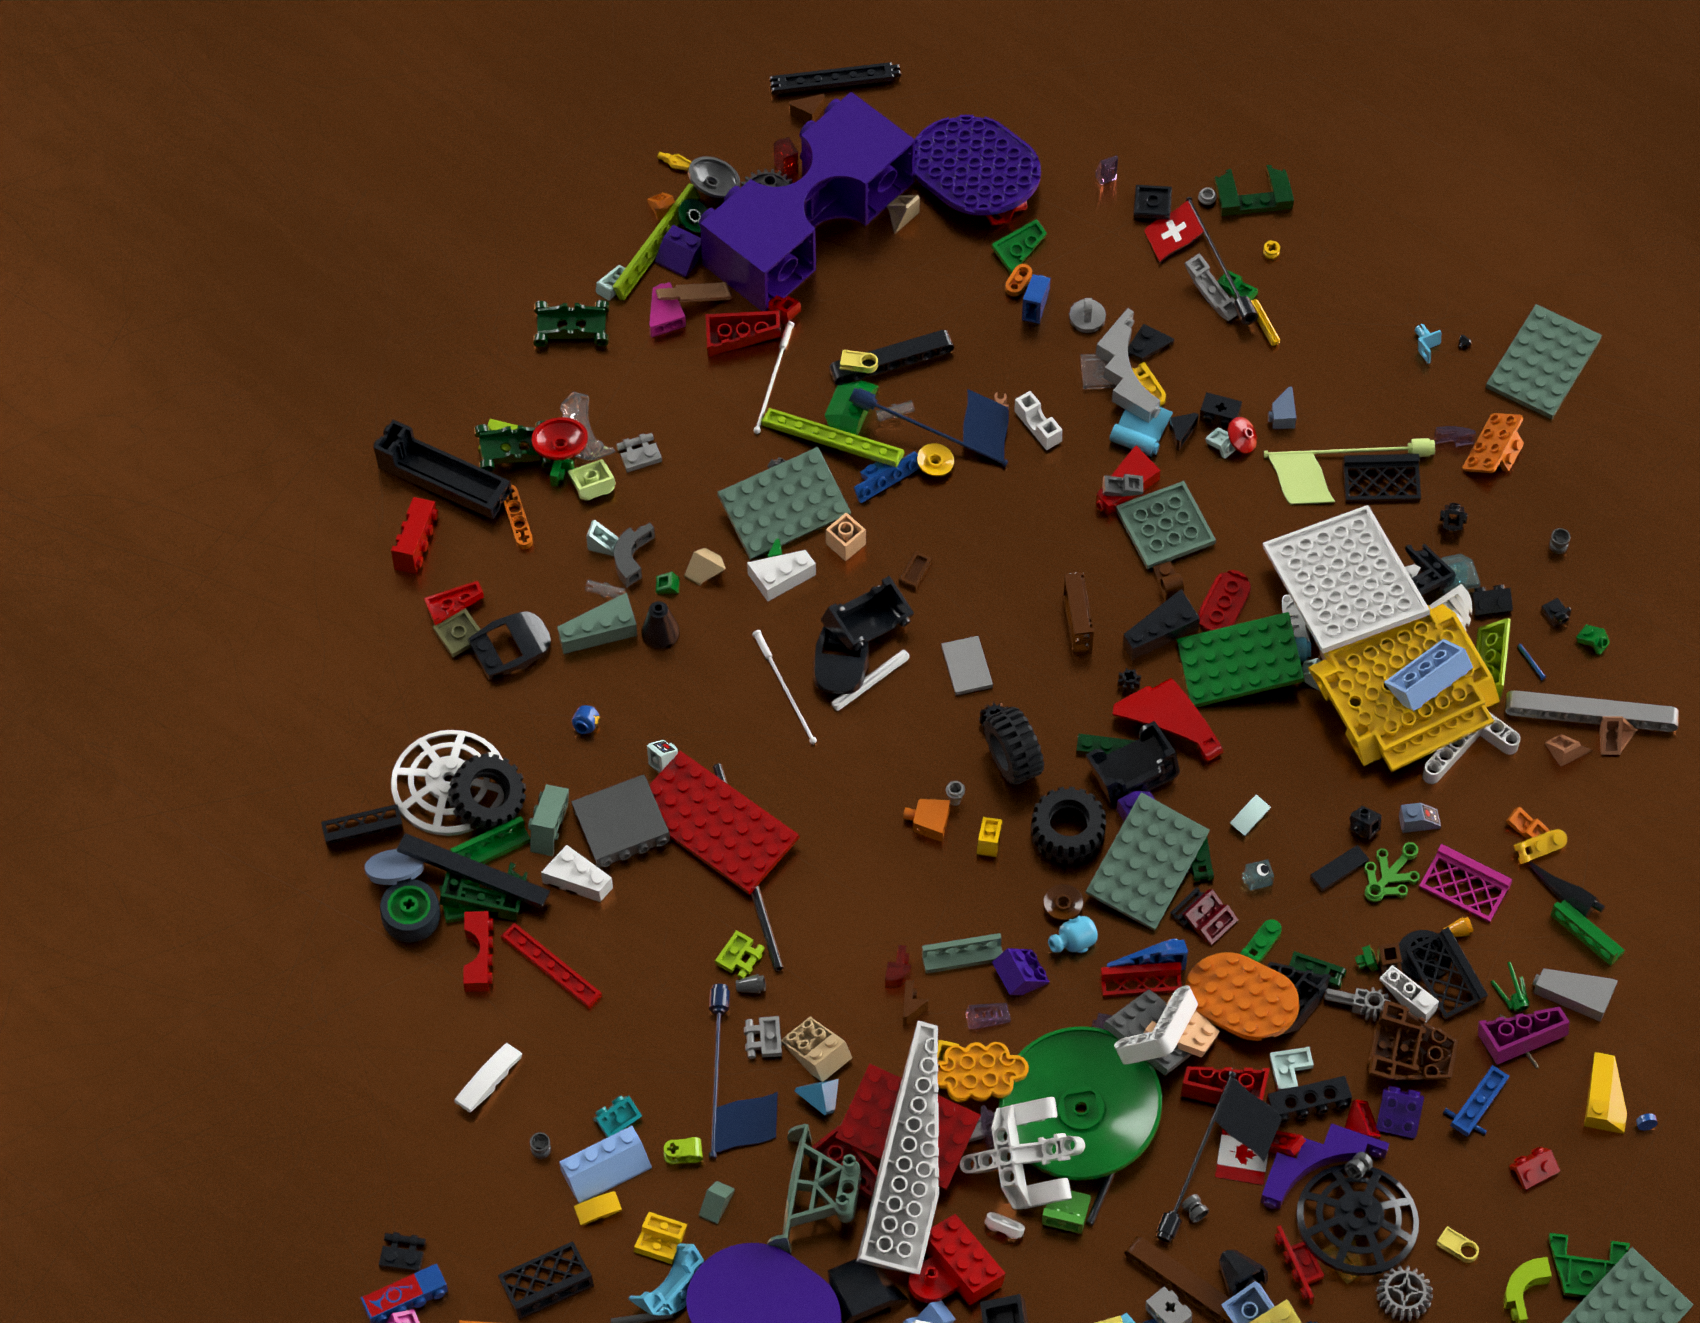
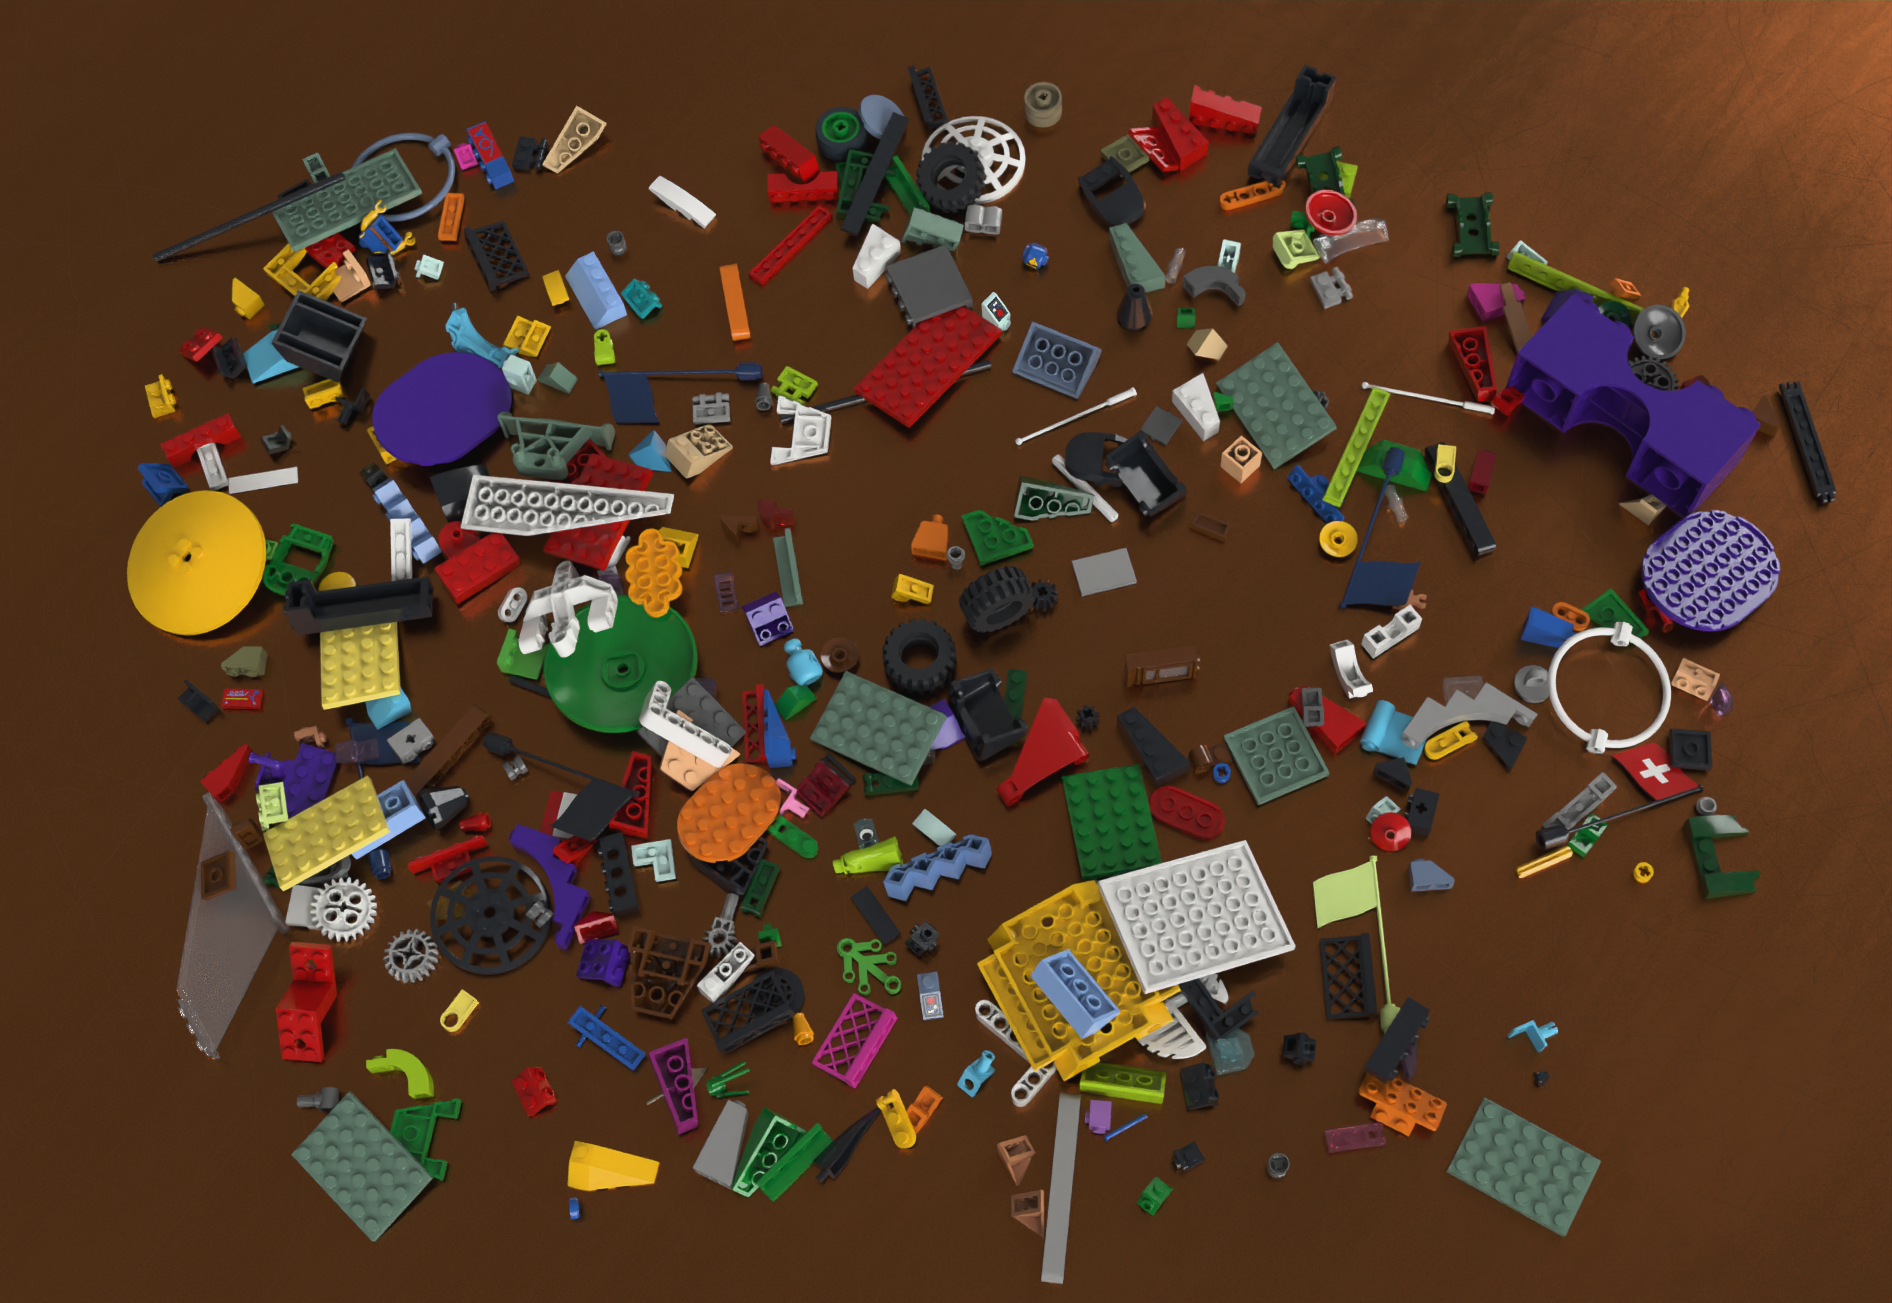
camera: 95 degrees right, 5 degrees up
none -> red cone [460,812,491,832]
none -> light aqua brick [502,355,537,395]
none -> tan wedge [542,105,607,174]
none -> orange beam [719,263,751,341]
none -> green wedge [731,1107,806,1197]
none -> red wedge [758,125,820,184]
none -> white wing [771,396,832,465]
none -> green slope [775,684,817,721]
none -> bright pink bracket [776,778,809,818]
none -> lime piece [833,836,903,875]
none -> medium blue brick [883,834,992,901]
none -> medium azure bracket [957,1050,995,1097]
none -> green plate [961,510,1034,566]
none -> light grey brick [965,204,1002,235]
none -> sand blue slope [1012,321,1102,399]
none -> dark green wedge [1013,475,1095,520]
none -> dark tan wheel [1024,82,1062,128]
none -> medium lavender brick [1085,1100,1111,1134]
none -> dark grey piece [1140,406,1182,446]
none -> red wedge [1152,96,1209,171]
none -> blue bush [1213,763,1231,783]
none -> clear pink plate [1324,1123,1387,1153]
none -> white arch [1329,640,1373,698]
none -> black brick [1364,997,1431,1084]
none -> dark red brick [1468,449,1497,495]
none -> white piece [1548,622,1671,754]
none -> light nougat bracket [1671,658,1720,701]

